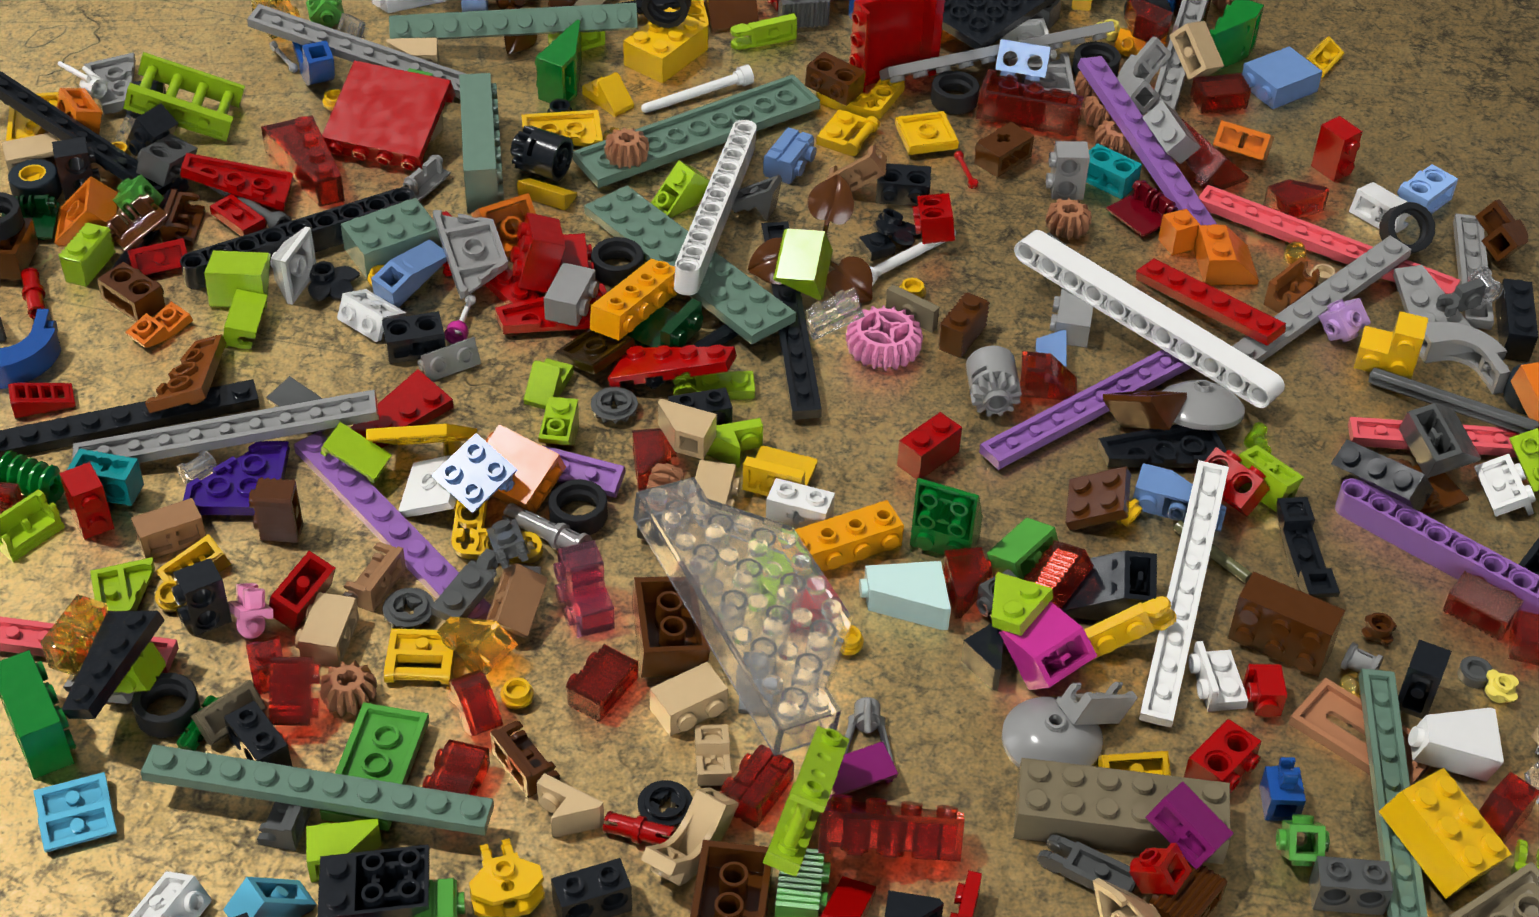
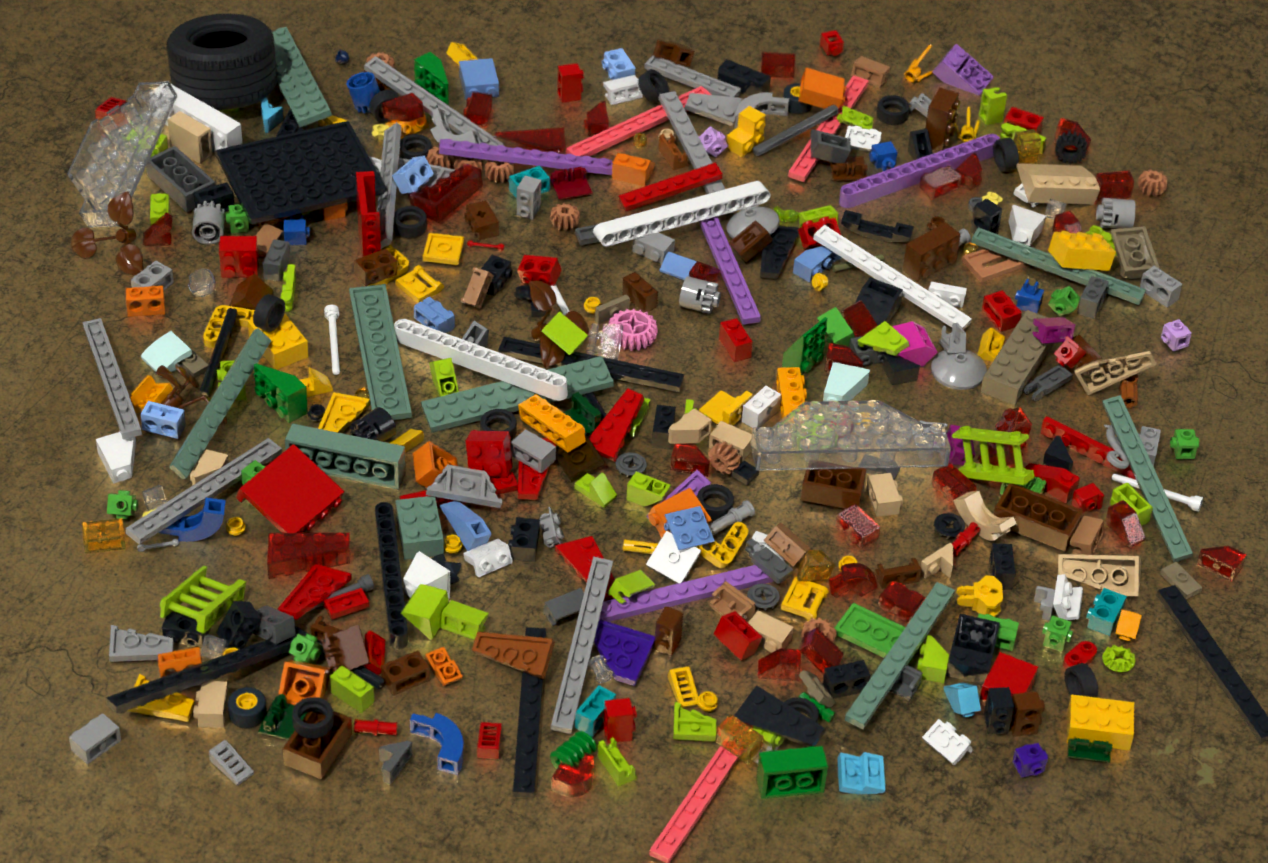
camera: 70 degrees left, 0 degrees up
black brick [52,137,101,201] -> none
white plant [58,61,108,100] -> none
medium nougat hinge [131,498,206,559] -> none
black brick [171,558,232,636] -> none
bright pink hips [228,583,273,639] -> none
yellow tile [366,423,477,445] -> none
light grey hinge [403,155,451,202] -> none
dark pink hinge [444,294,476,344] -> none
dark grey hinge [486,519,529,569] -> none
clear pink brick [553,540,615,638] -> none
nougat gear [604,127,649,169] -> none
tan slope [694,724,732,786] -> none
reddish brown plate [1065,466,1131,531] -> none
yellow hinge [1084,596,1177,658] -> none
light grey brick [1142,100,1201,164] -> none
orange brick [1158,209,1200,256] -> none
tan brick [1169,21,1224,80] -> none
orange brick [1213,120,1274,162] -> none
red brick [1243,664,1287,717] -> none
black brick [1331,439,1434,512] -> none
dark grey plate [1436,278,1486,317] -> none
clear bush [1467,266,1504,303] -> none
none -> blue brick [869,141,897,171]

